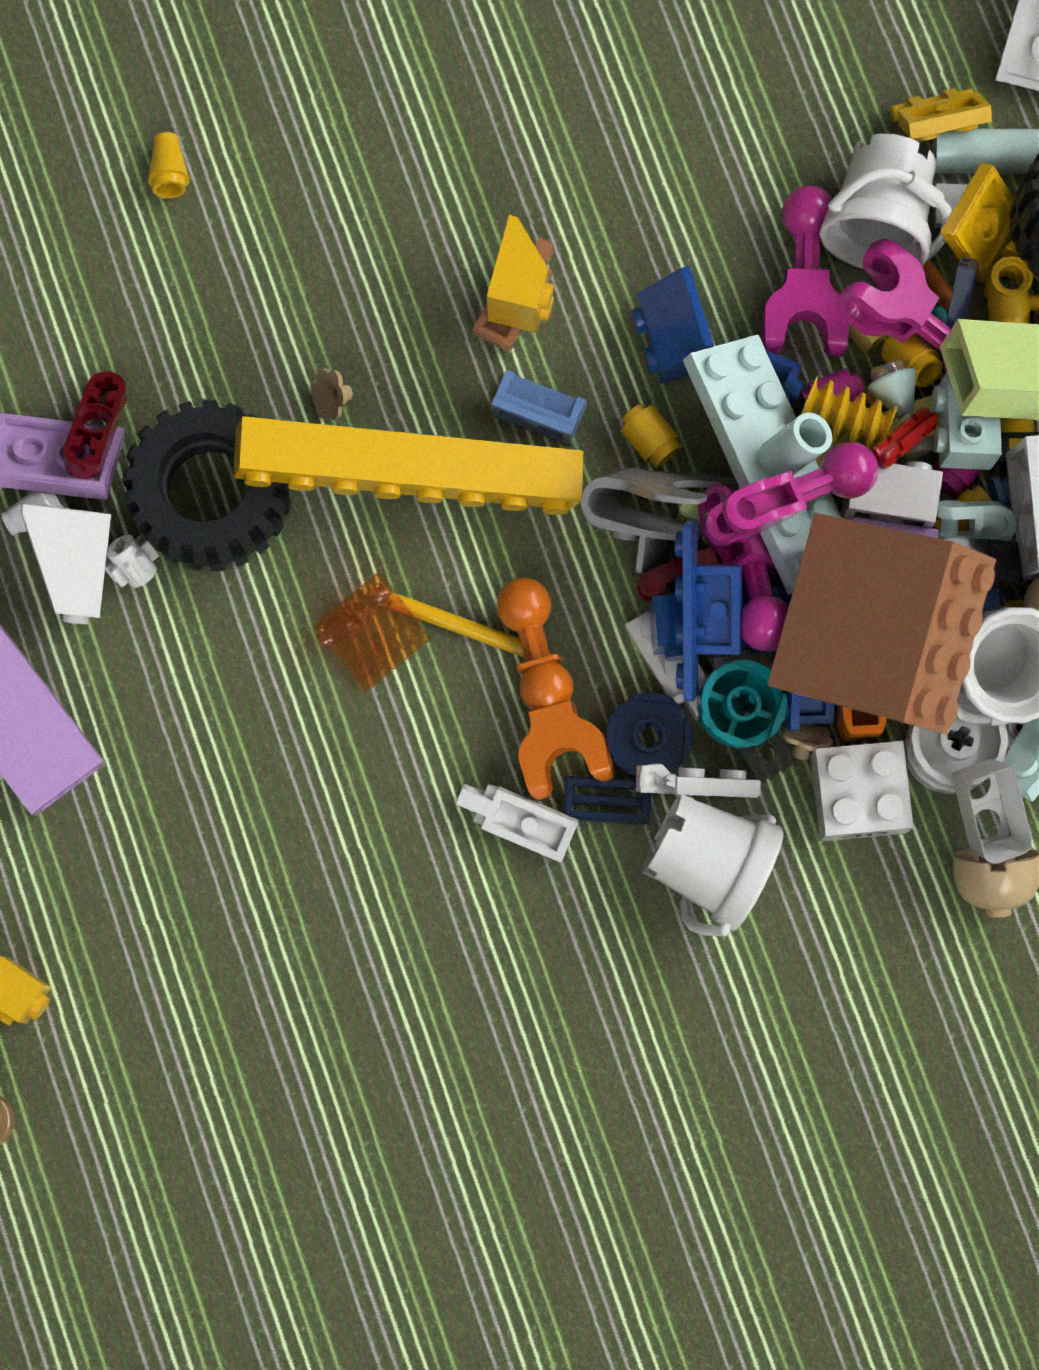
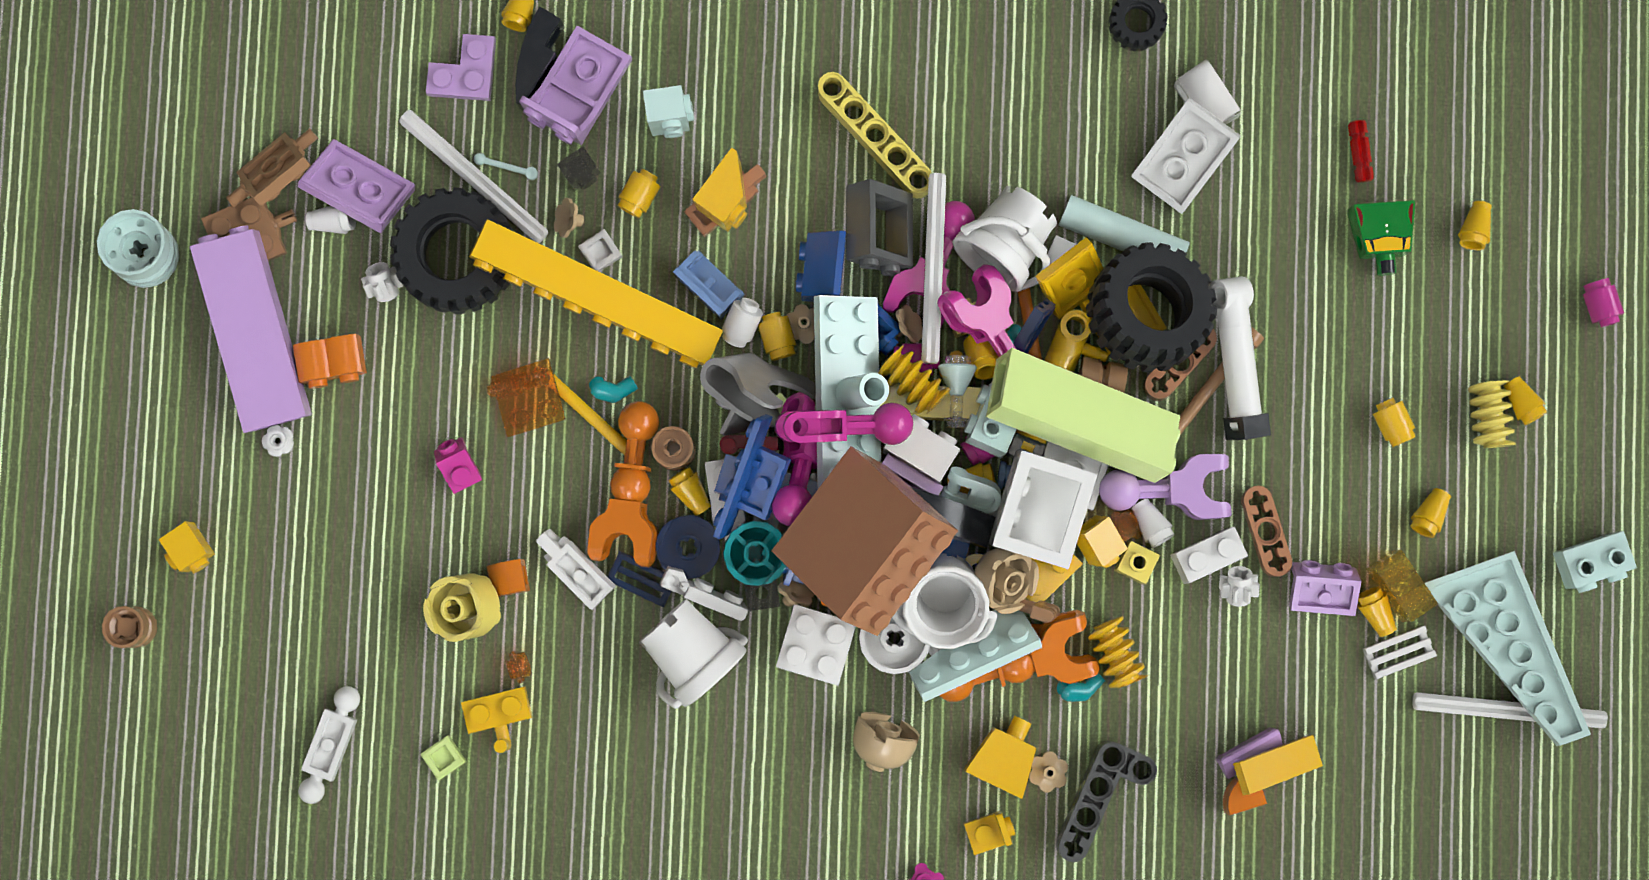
camera: 25 degrees right, 5 degrees up
white slope [20,503,111,624] -> none
dark red beam [63,371,127,479] -> none
red axle [872,407,938,469] -> none
yellow plate [890,88,992,141] -> none
white piece [951,759,1032,863] -> none
none -> white plate [262,425,294,457]
none -> orange brick [293,334,367,389]
none -> white plate [298,686,360,804]
none -> white axle [399,110,548,243]
none -> yellowish green tile [420,735,467,781]
none -> light yellow brick [423,573,501,642]
none -> lavender plate [426,34,496,101]
none -> dark pink bracket [434,437,482,494]
none -> yellow plate [461,686,533,753]
none -> light aqua hinge [474,153,538,180]
none -> orange brick [487,559,530,597]
none -> clear orange plate [506,651,532,684]
none -> black slope [515,6,565,111]
none -> lavender bracket [519,26,632,145]
none -> clear smoke plate [557,147,600,191]
none -> white tile [578,229,623,272]
none -> teal arm [589,376,639,403]
none -> yellow brick [617,169,661,218]
none -> light aqua brick [643,85,694,138]
none -> medium nougat wheel [651,426,696,471]
none -> yellow cone [668,466,711,516]
none -> white brick [722,298,763,348]
none -> tan plant [786,304,815,344]
none -> light yellow beam [818,72,932,199]
none -> dark grey window [846,179,913,276]
none -> tan plant [896,305,923,343]
none -> white axle [921,173,946,364]

